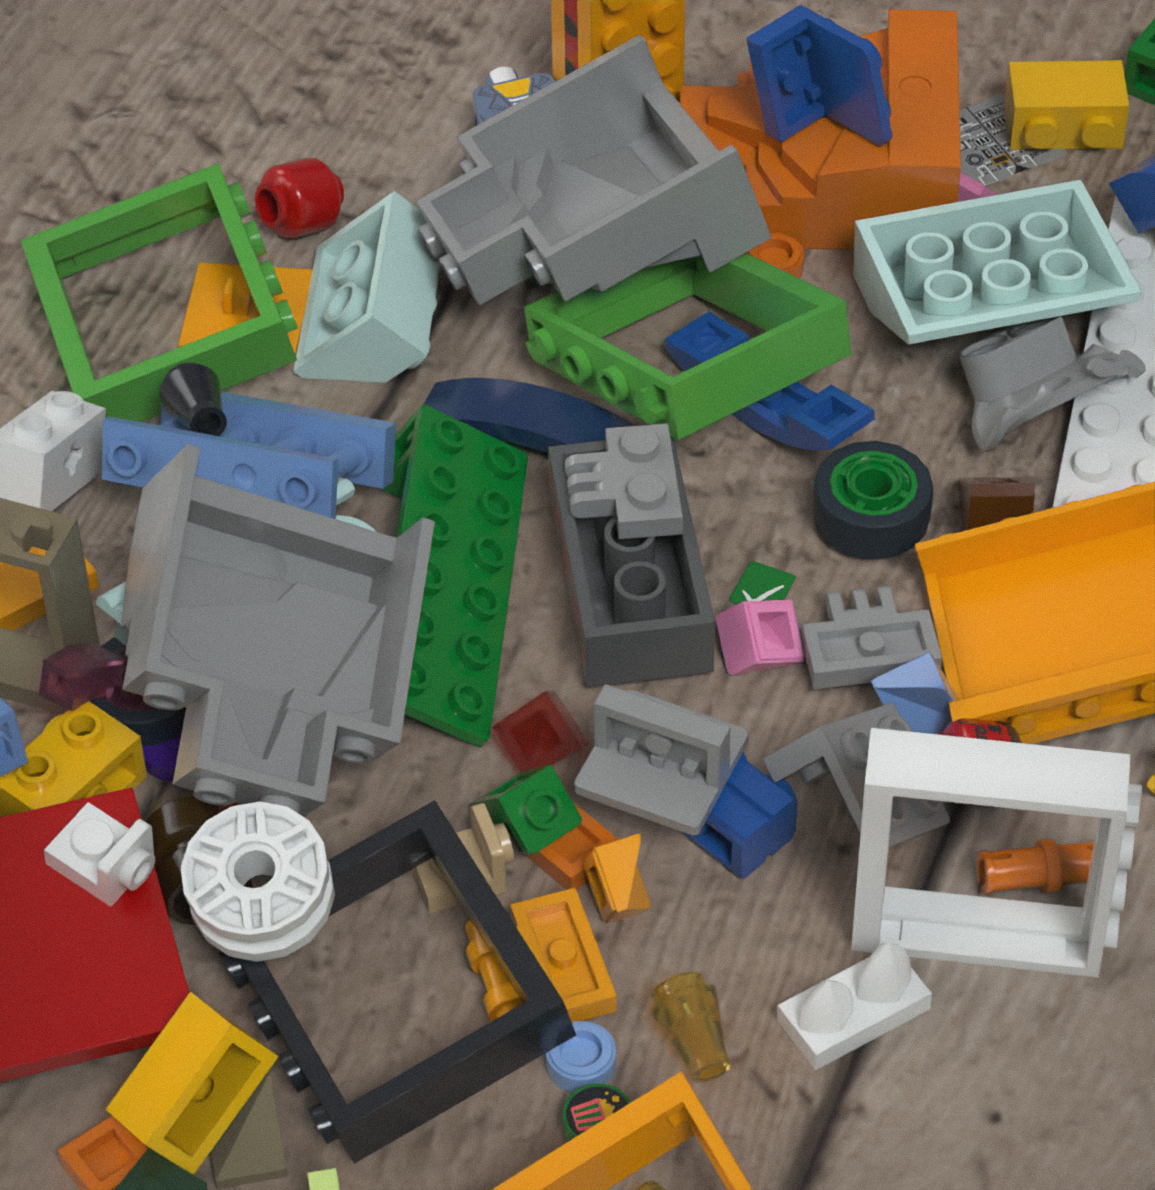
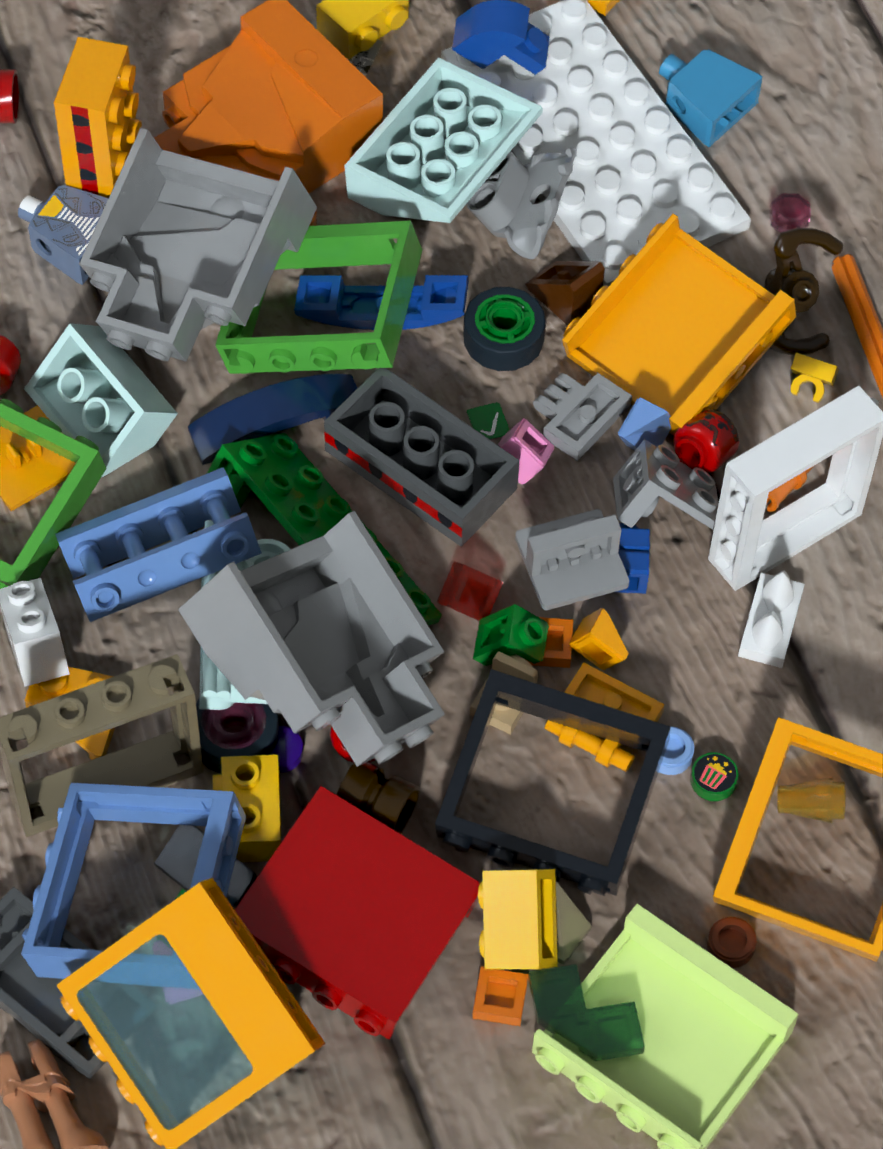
camera: 45 degrees left, 10 degrees up
clear pink piece [39,642,124,711] -> none
white bracket [44,802,155,907] -> none
black cone [160,363,227,436] -> none
white wheel [181,801,335,962] -> none
light grey hinge [564,423,683,539] -> none
clear yellow cone [651,972,732,1082] -> none
blue bracket [746,5,892,146] -> none

